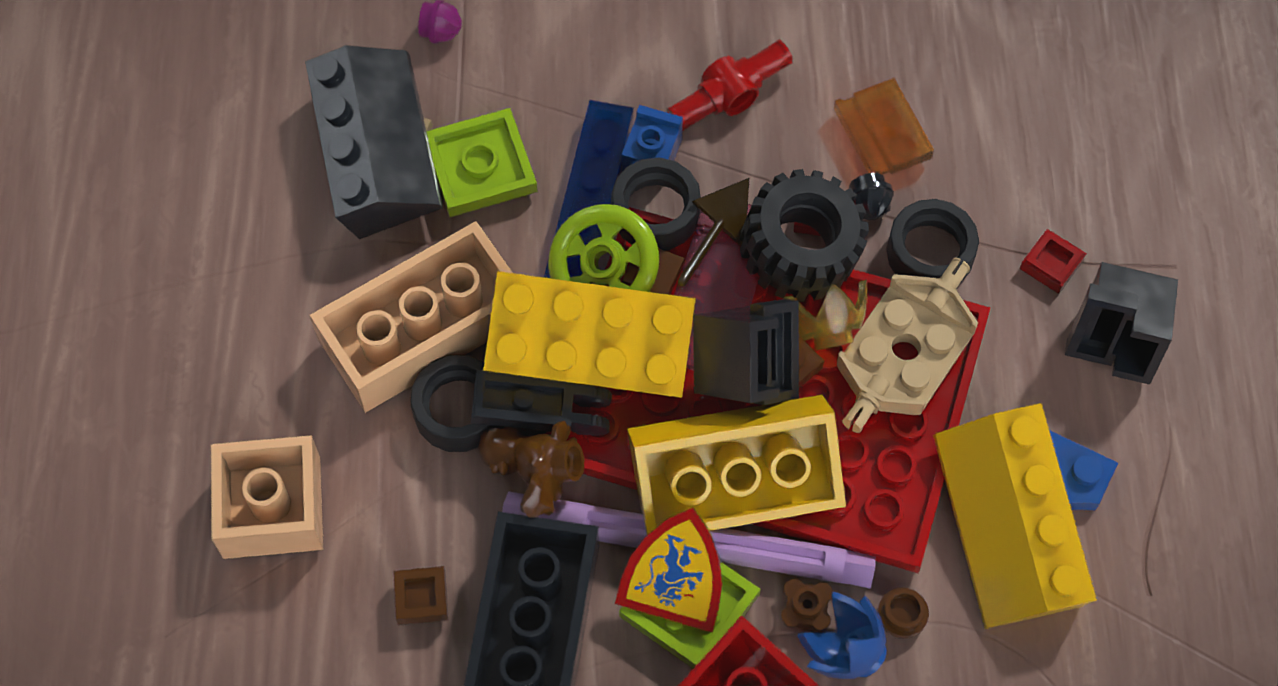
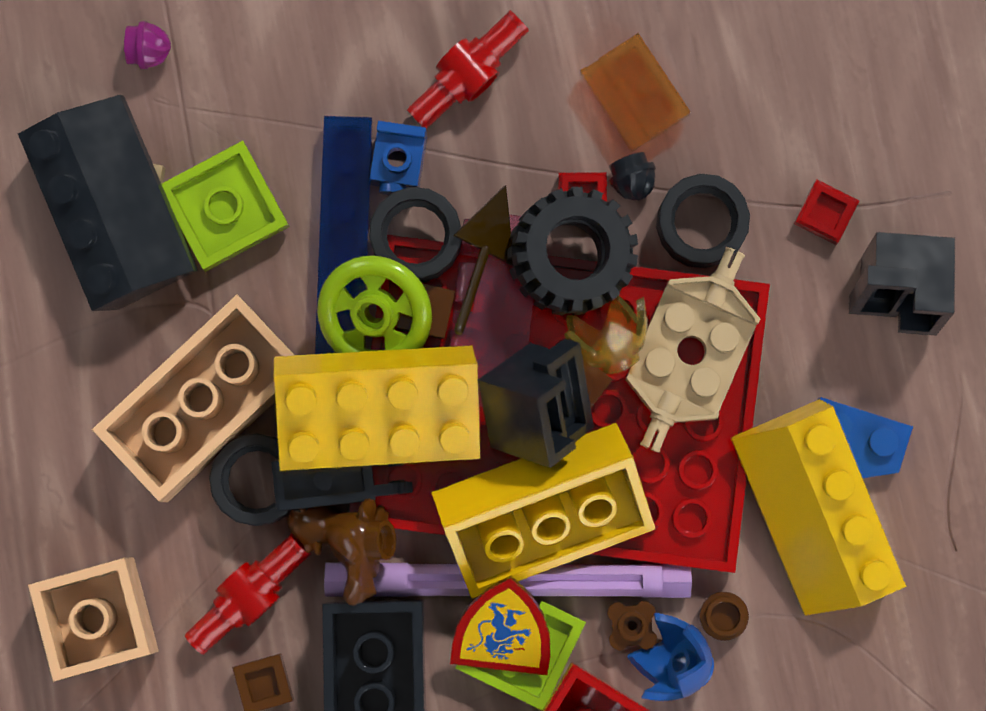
camera: 10 degrees left, 20 degrees up
none -> red pin [184,534,311,655]

